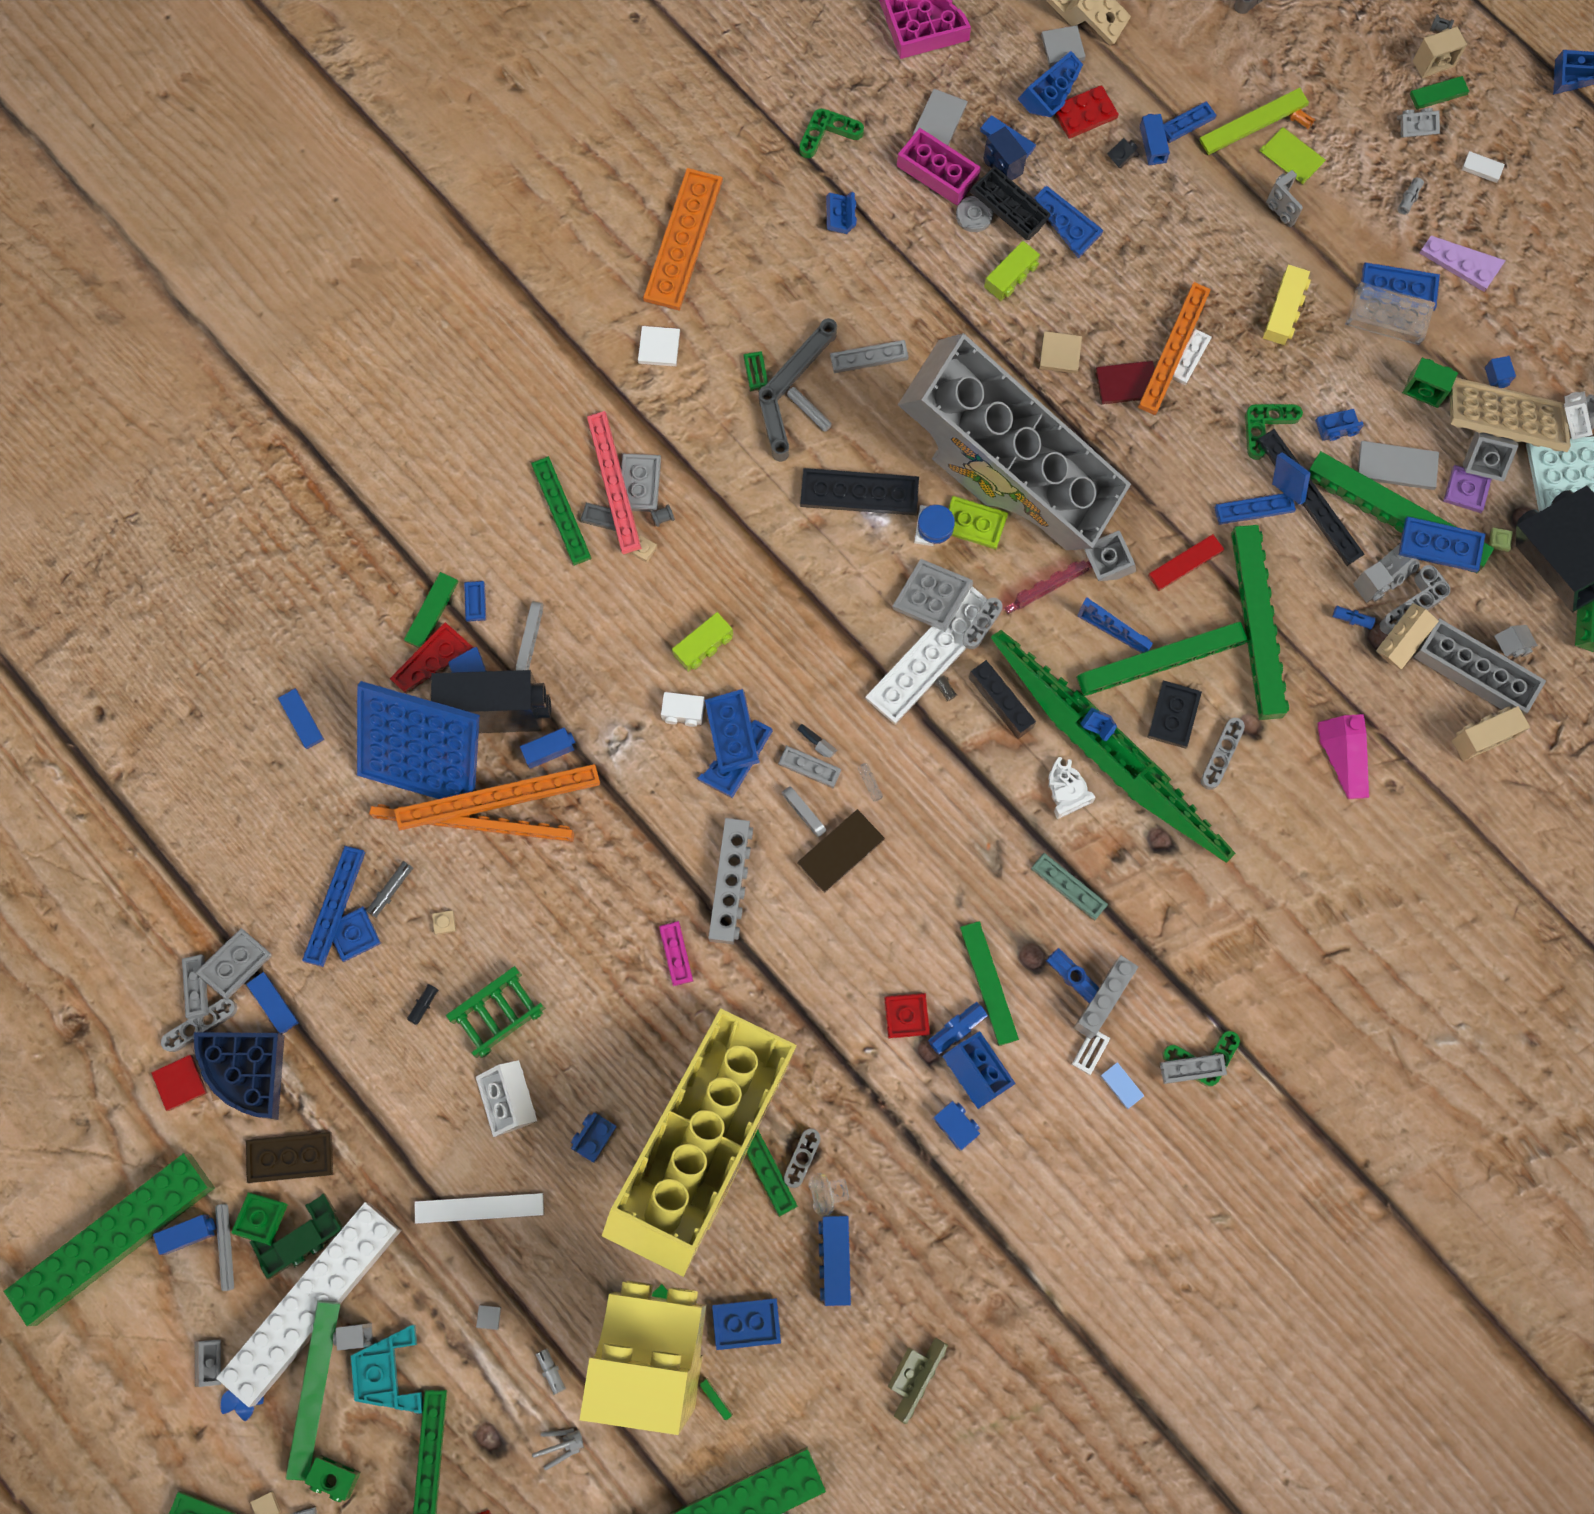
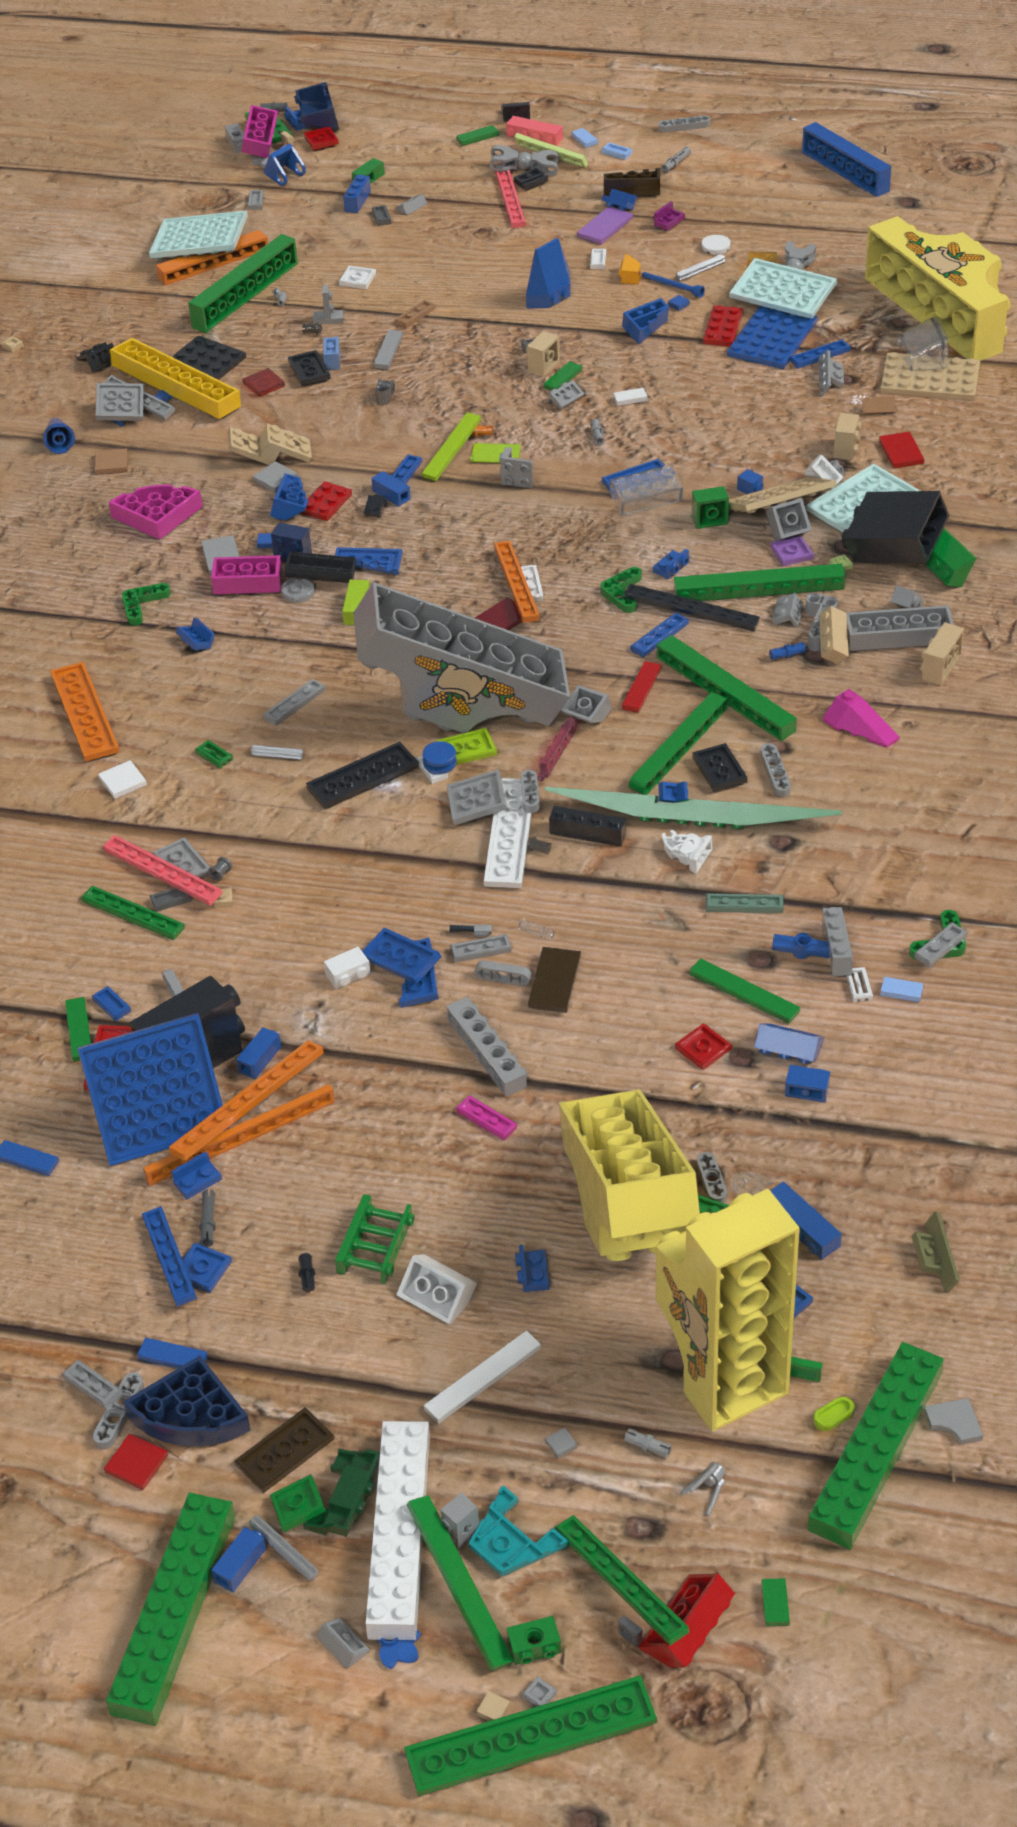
camera: 35 degrees left, 30 degrees down
light grey tile [195,928,272,1001] -> none
tan plate [432,910,457,935] -> none
lime brick [672,612,733,672] -> none
dark grey piece [759,318,837,462] -> none
blue piece [928,1002,988,1055] -> none
blue wing [1077,597,1153,653] -> none
light yellow brick [1263,264,1311,345] -> none
blue tile [1272,452,1310,505] -> none
light grey brick [1353,561,1394,603] -> none
light grey tile [1358,441,1439,490] -> none
blue tile [1398,516,1485,573] -> none
lavender wing [1420,236,1506,292] -> none
none -> blue bracket [171,1152,222,1200]
none -> lime tile [813,1397,855,1431]

